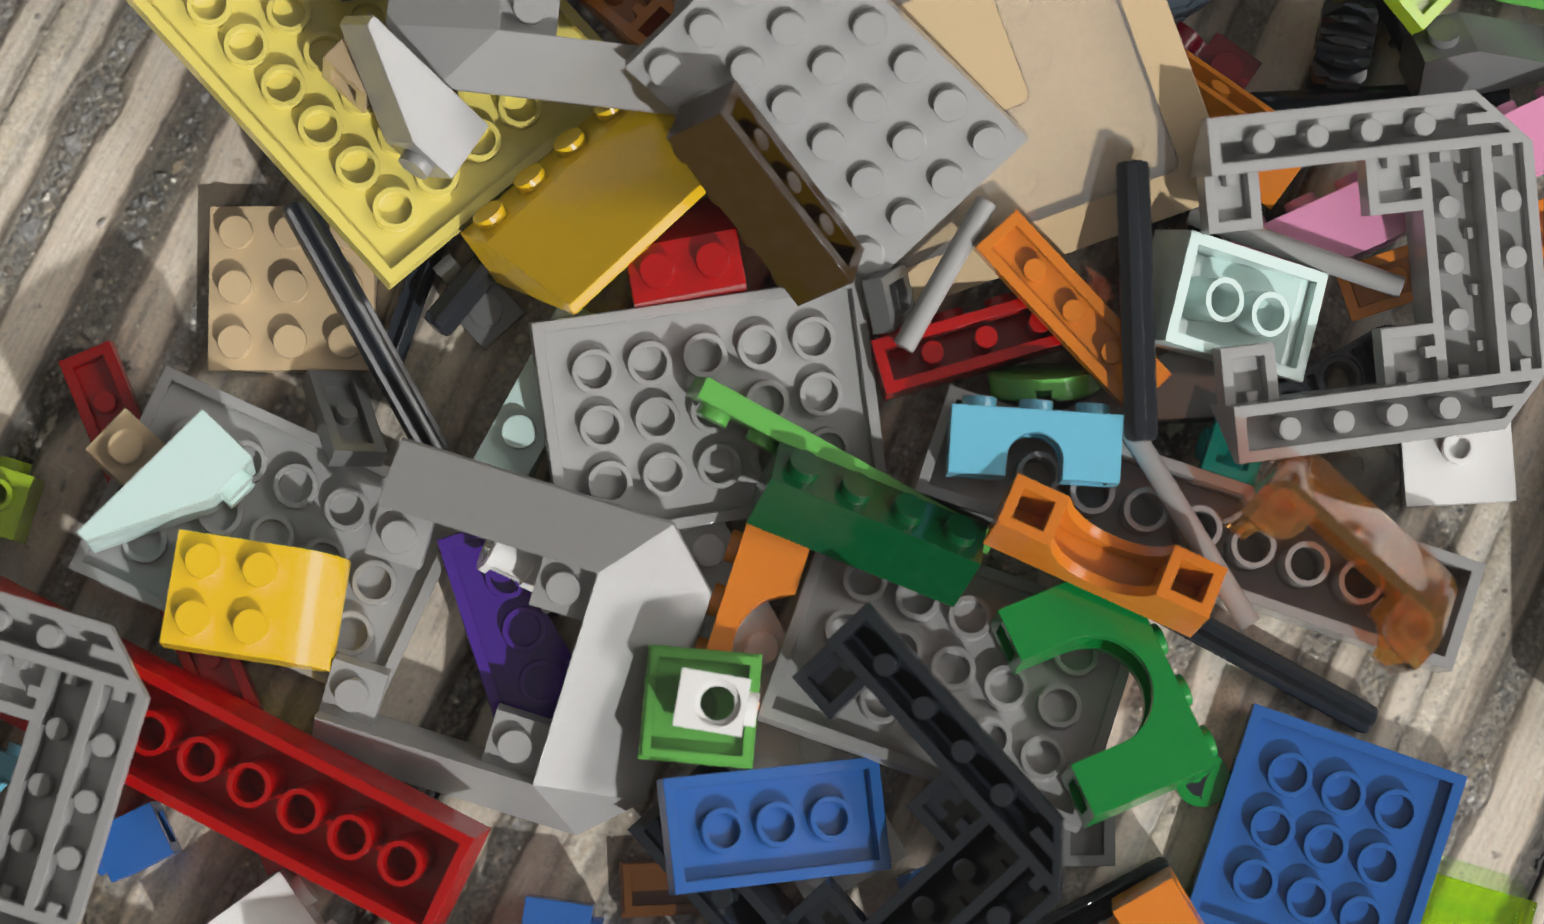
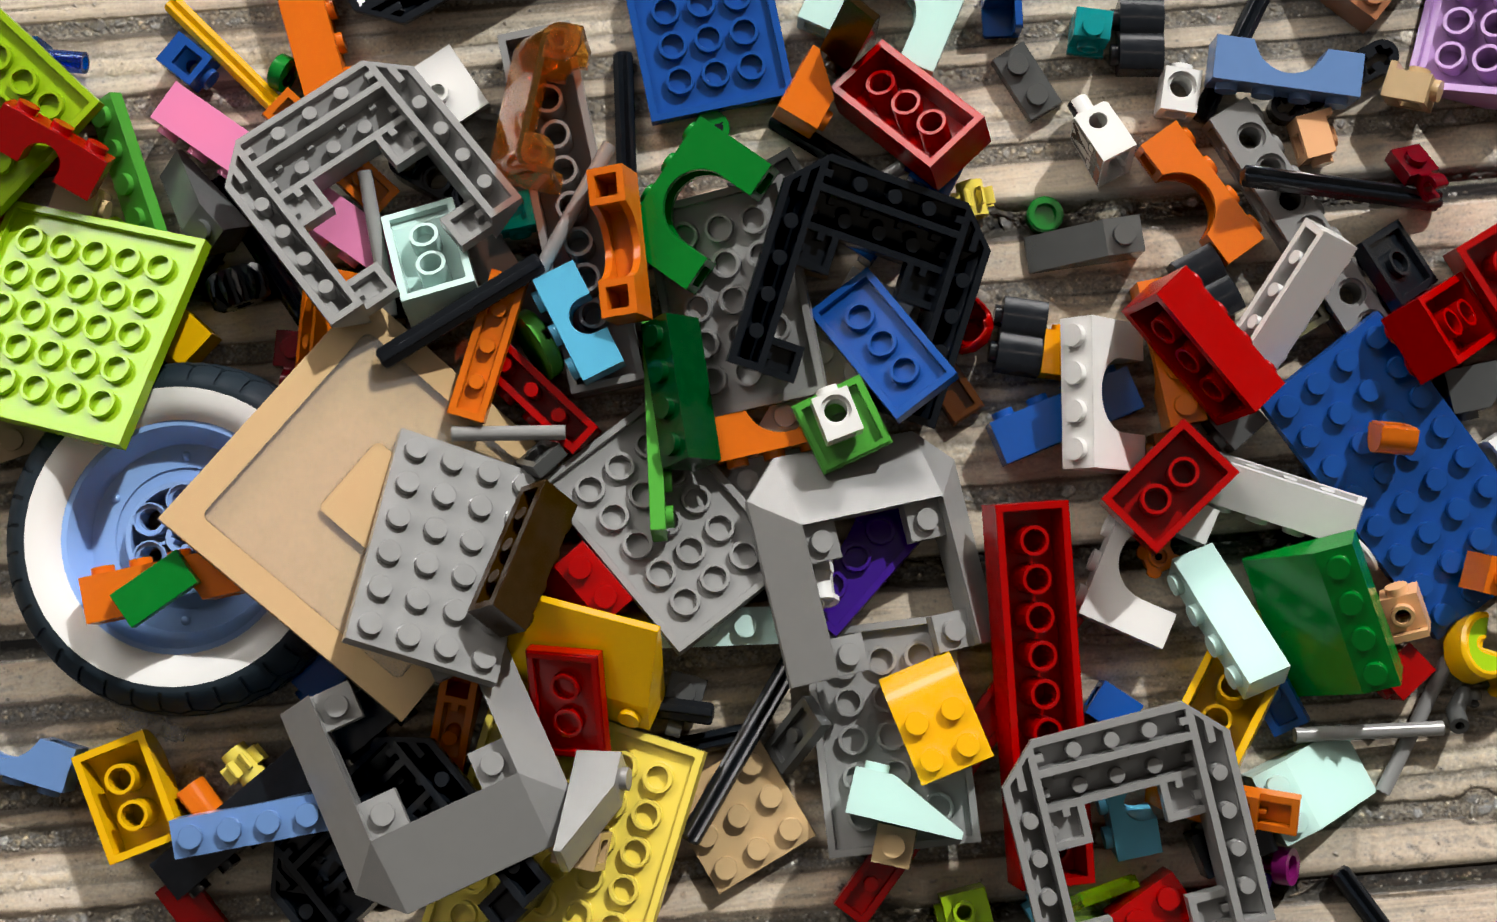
camera: 115 degrees left, 0 degrees up
none -> red tile [525,644,611,757]

